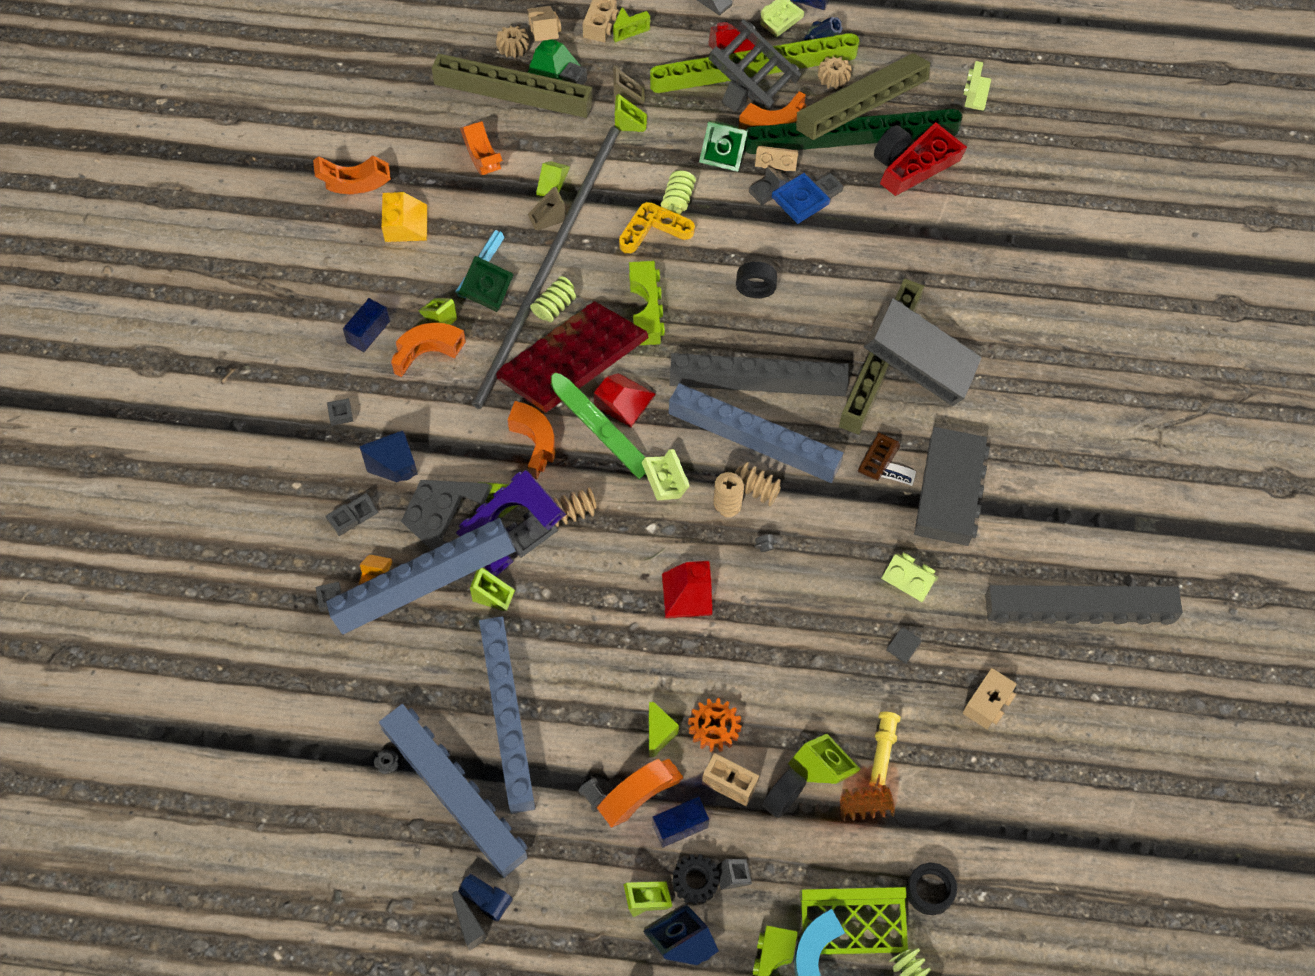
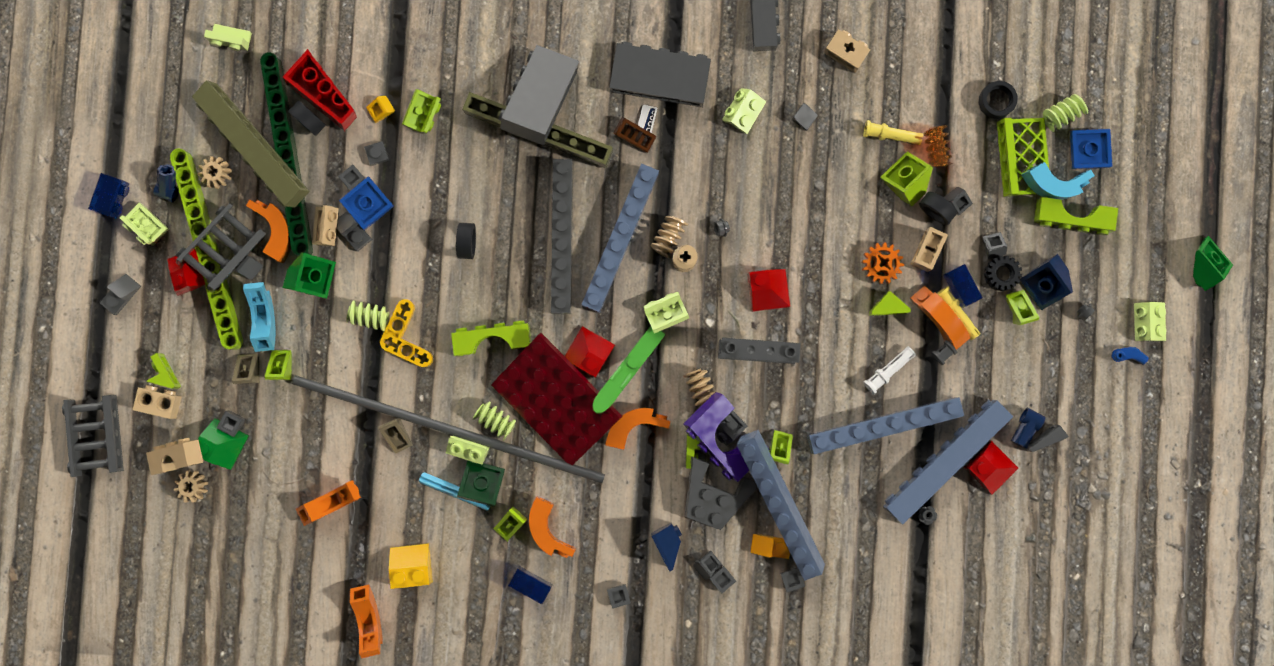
camera: 90 degrees left, 25 degrees up
olive brick [432,53,592,118] -> none
lime slope [537,161,570,196] -> none
none -> medium azure arch [243,282,276,352]
none -> dark grey plate [365,141,389,166]
none -> yellow slope [366,96,395,123]
none -> lime bracket [401,89,441,134]
none -> yellowish green bracket [446,436,490,465]
none -> dark grey fence [718,338,801,364]
none -> white pin [863,346,916,395]
none -> light yellow pin [937,286,981,341]
none -> dark grey slope [944,187,973,216]
none -> red slope [964,441,1019,495]

